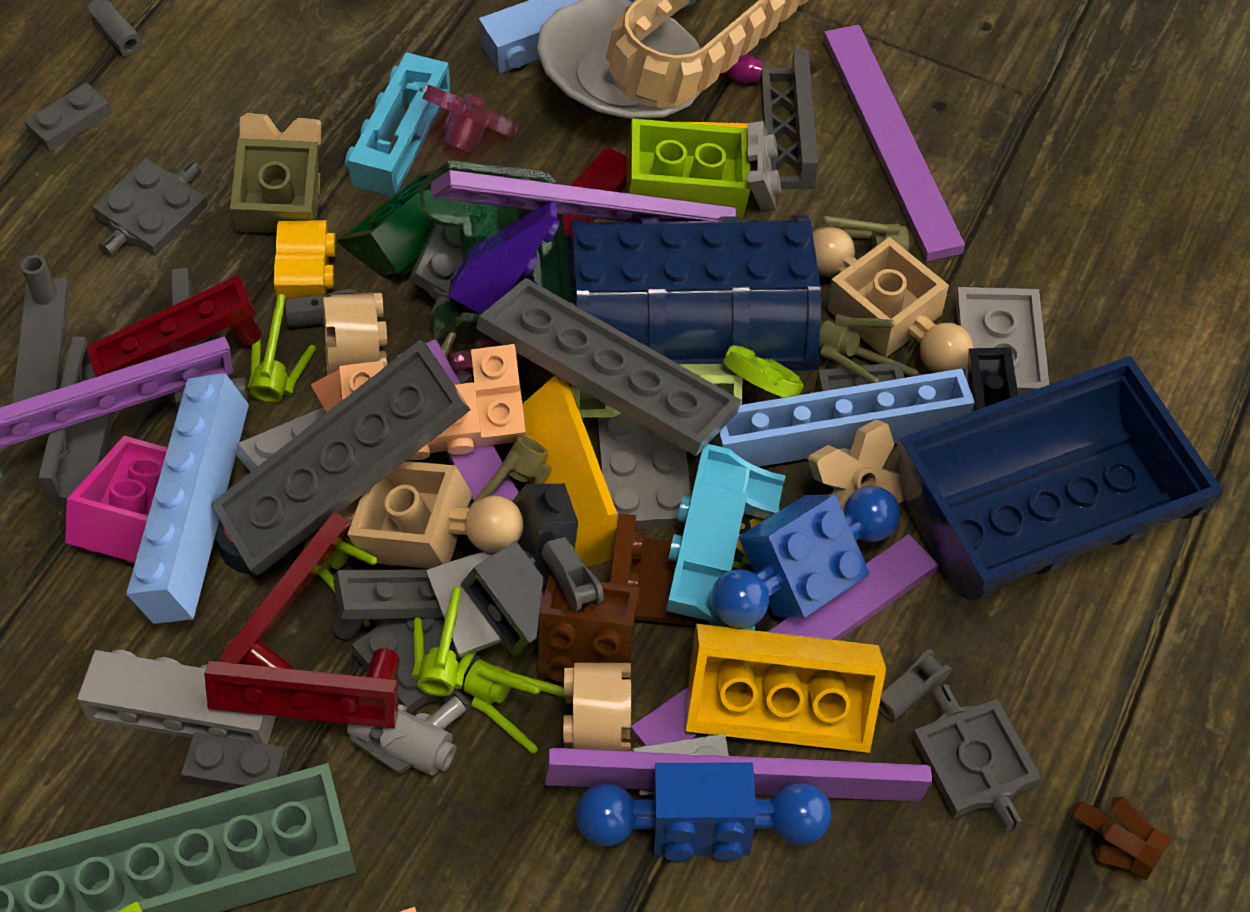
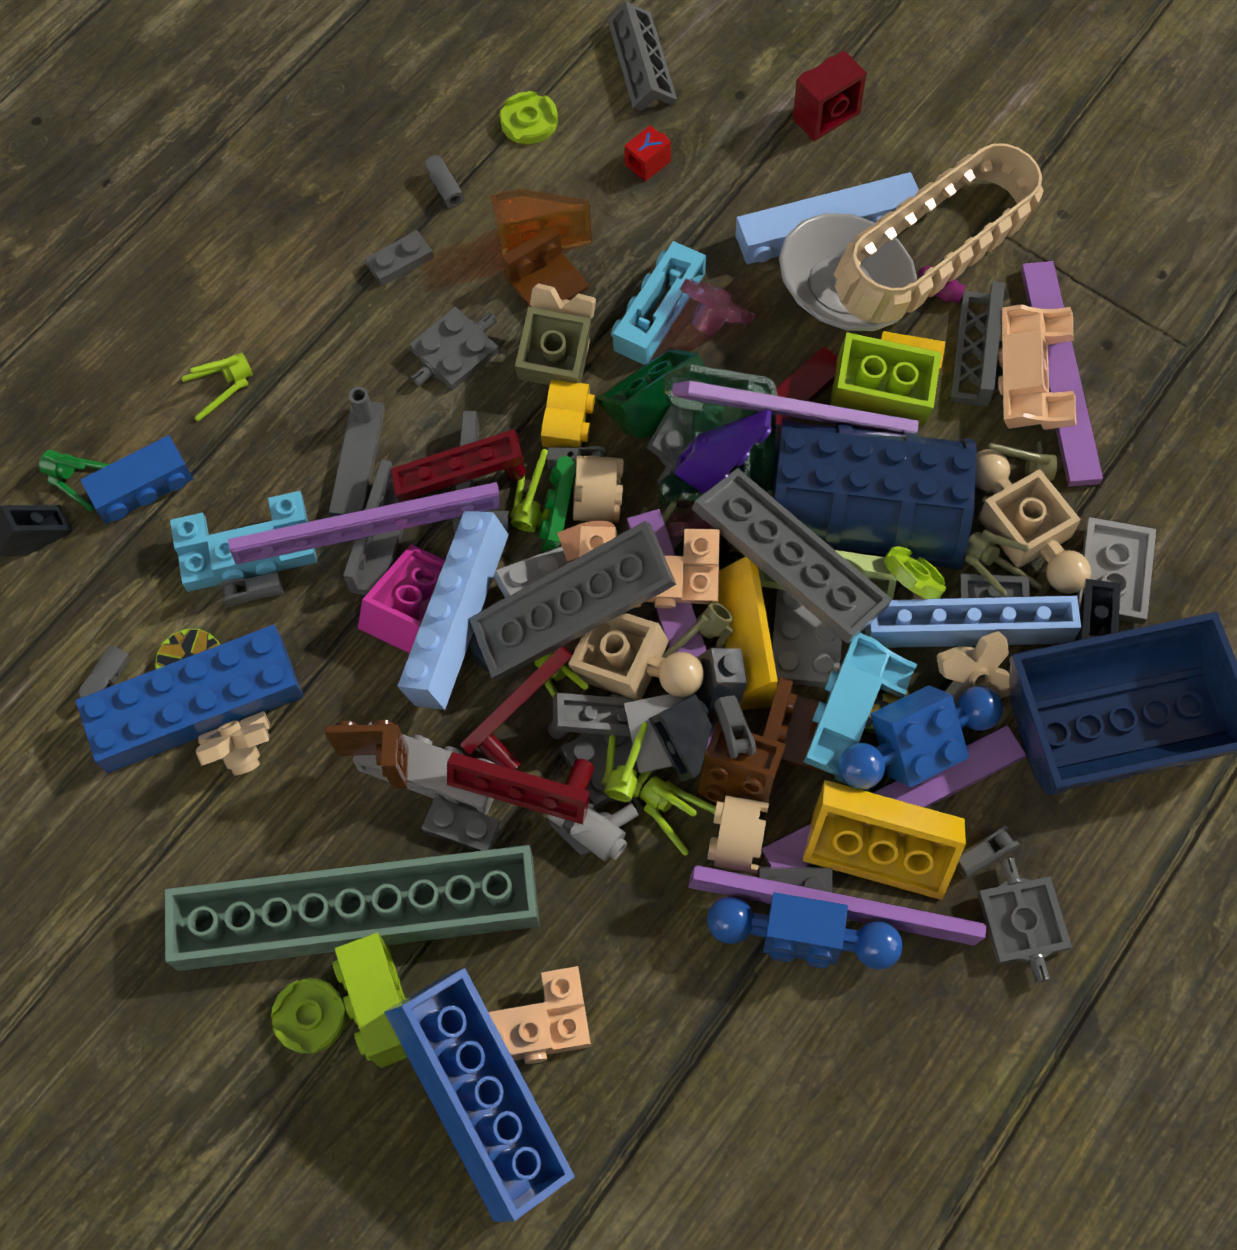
camera: 15 degrees right, 10 degrees up
light grey wing [748,121,781,210] -> none
reddish brown rock [1072,796,1172,880] -> none
none -> reddish brown bracket [325,720,409,789]
none -> clear orange slope [490,189,592,256]
none -> reddish brown bracket [502,225,589,307]
none -> green plate [538,456,576,552]
none -> light nougat bracket [998,304,1077,430]

